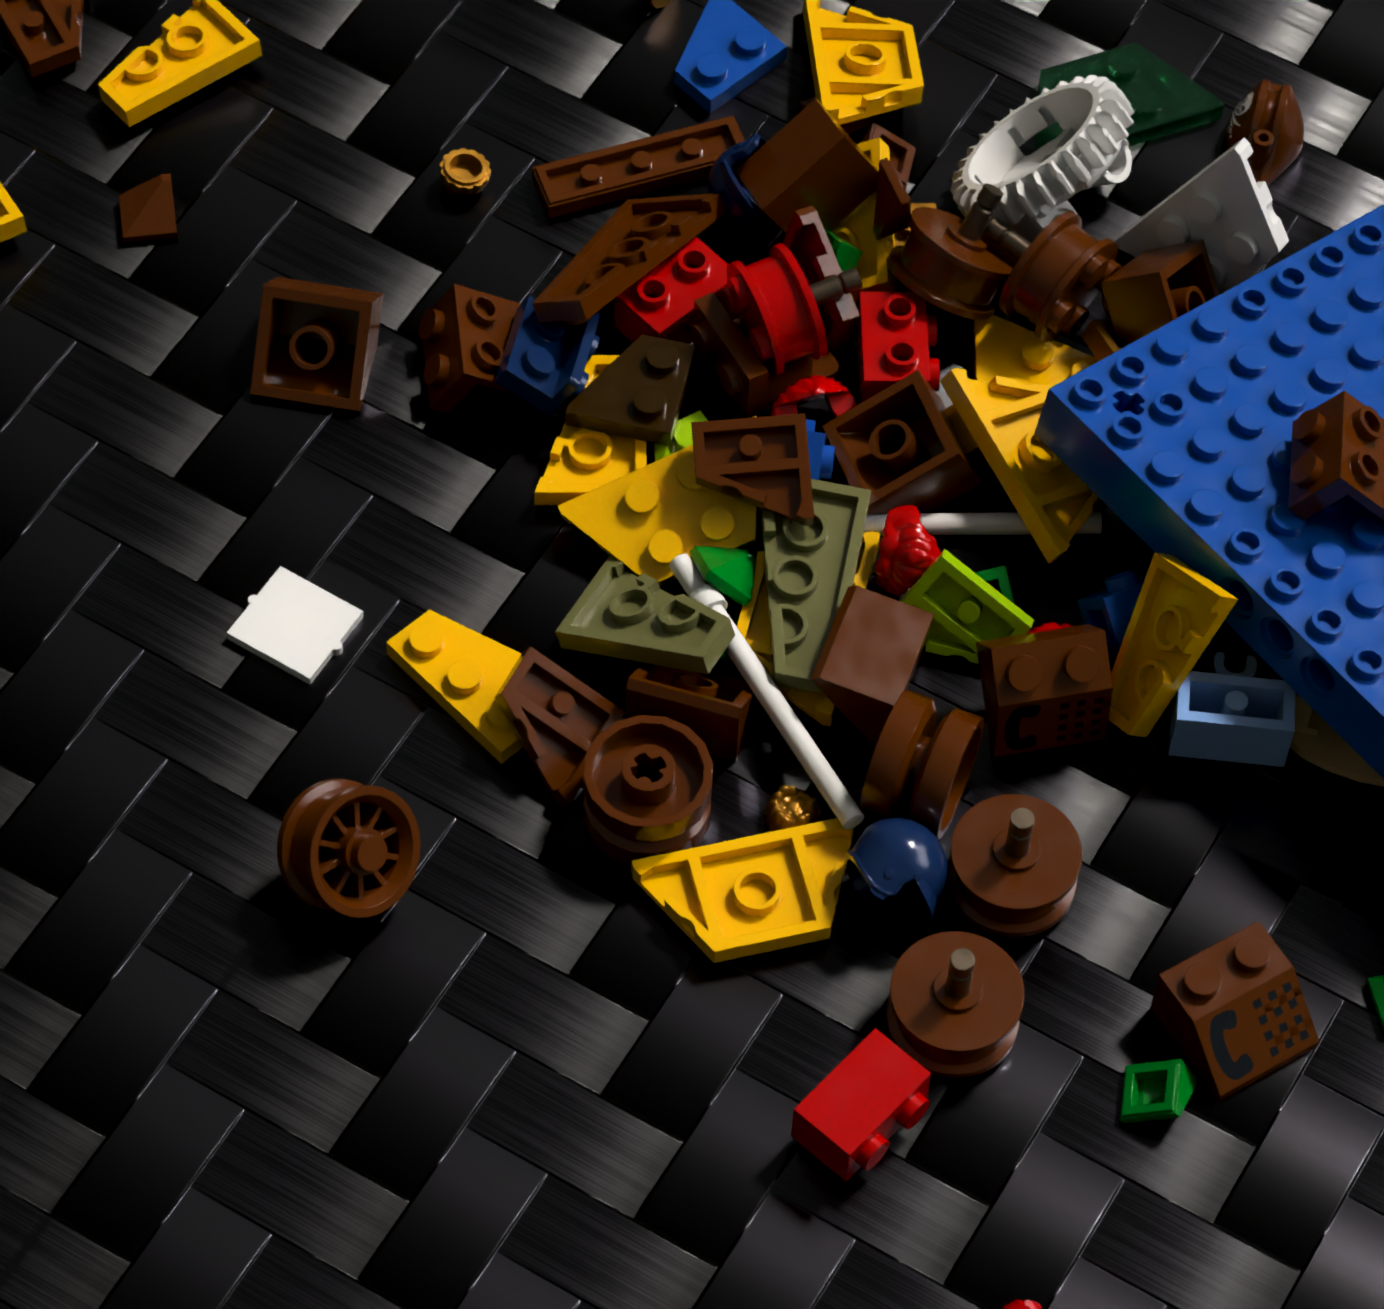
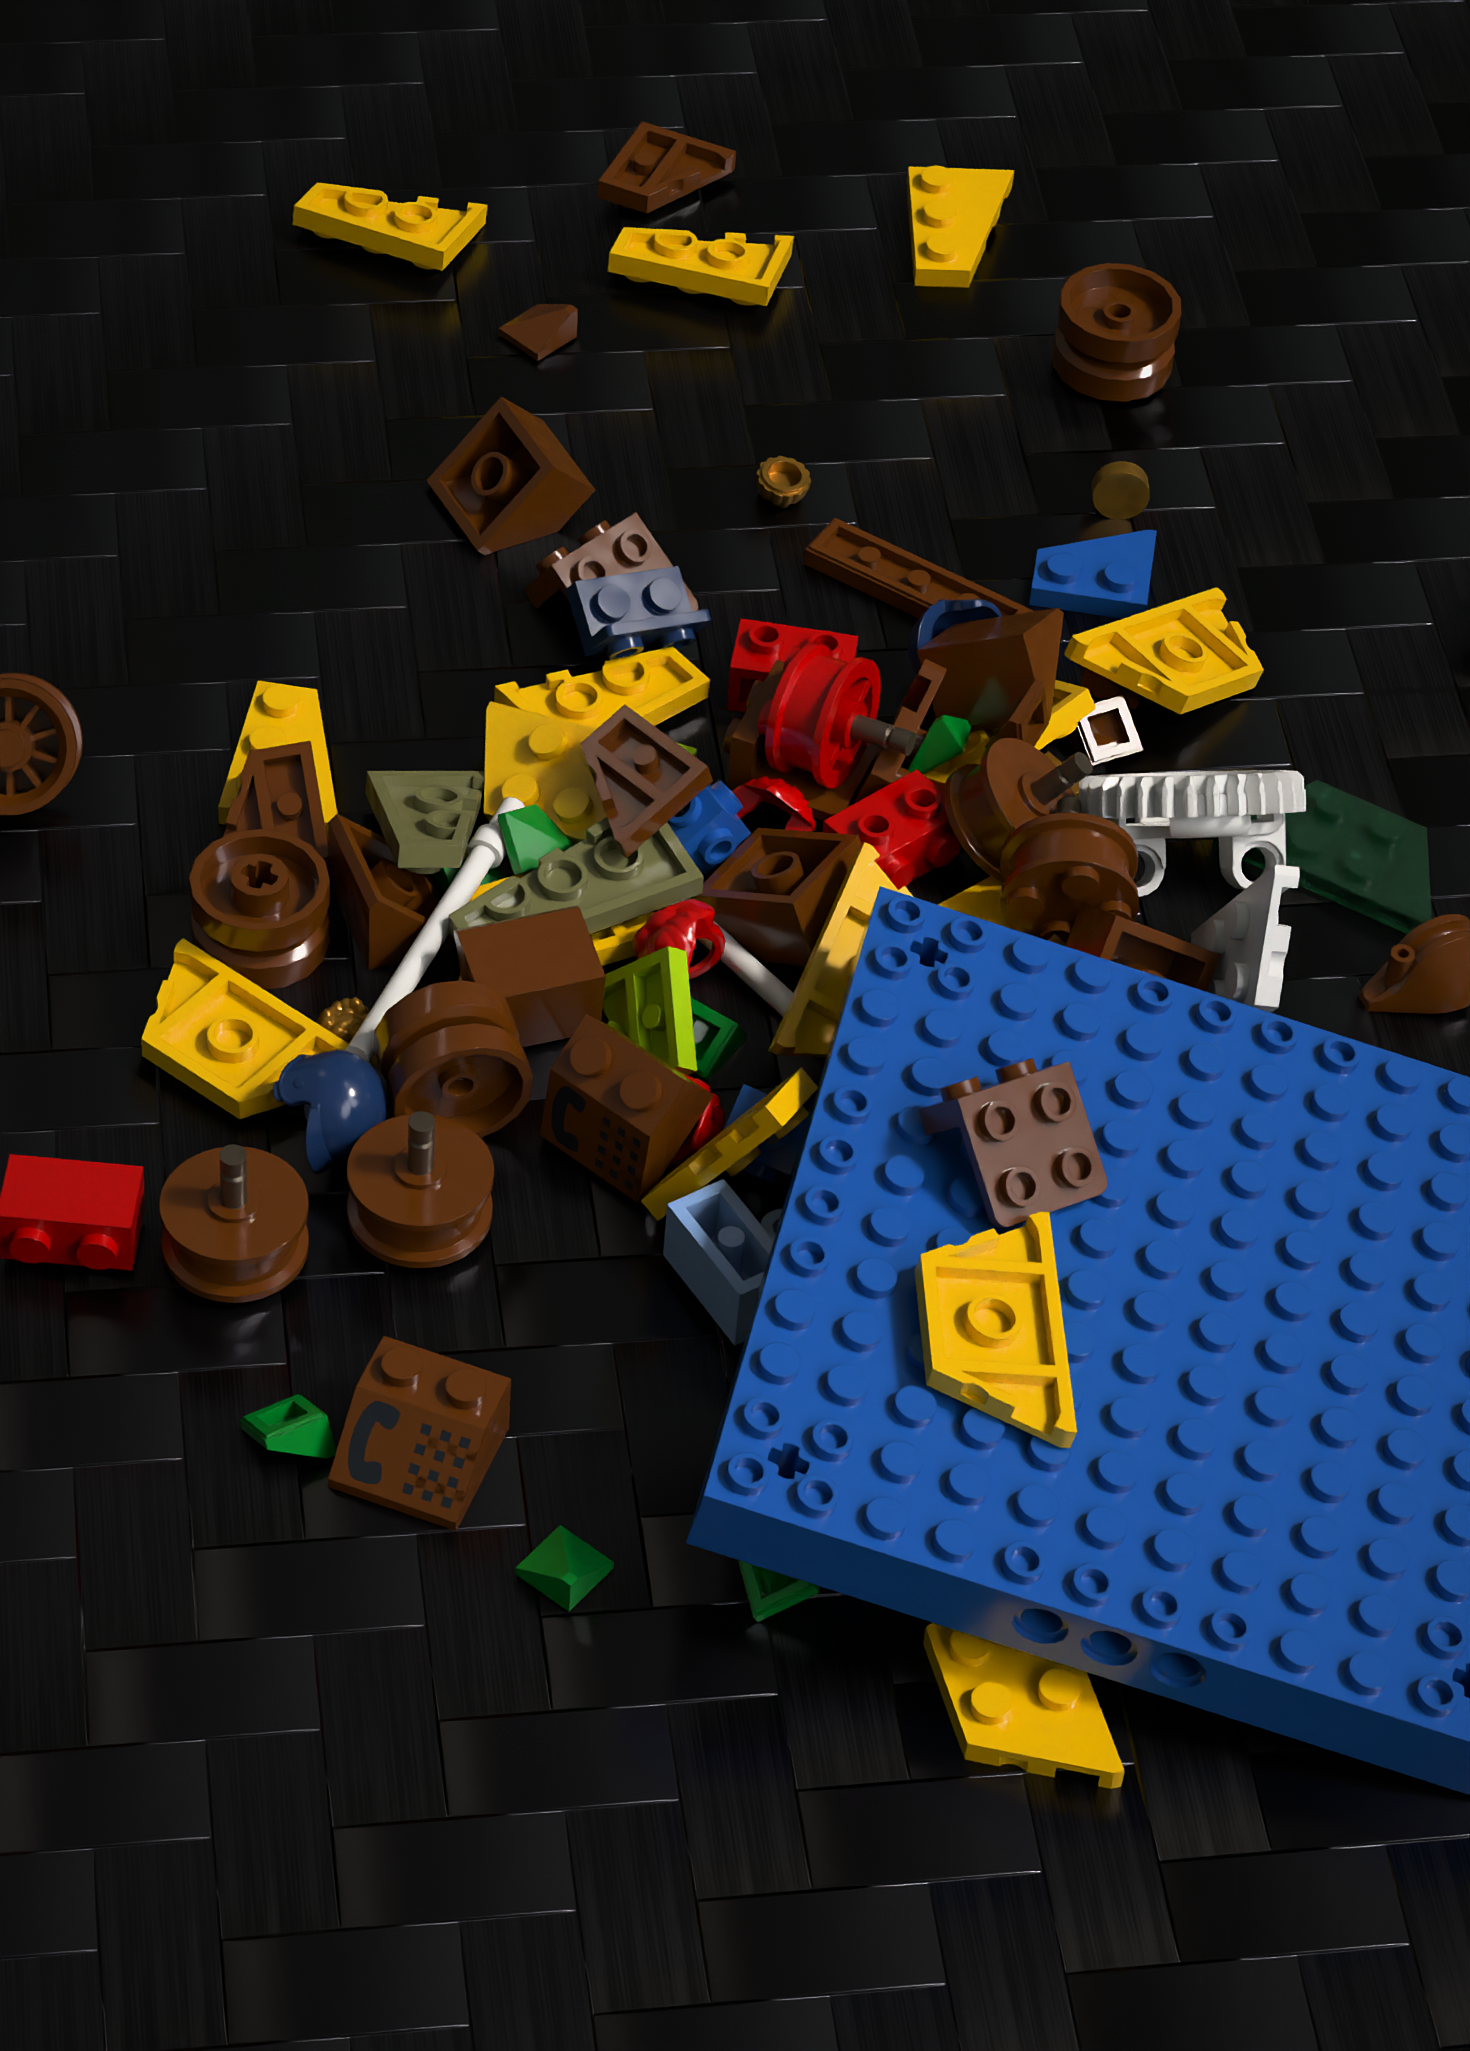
camera: 50 degrees right, 10 degrees down
white piece [226,566,364,685] -> none
reddish brown wing [532,193,727,326] -> none
dark brown wing [565,334,696,446] -> none

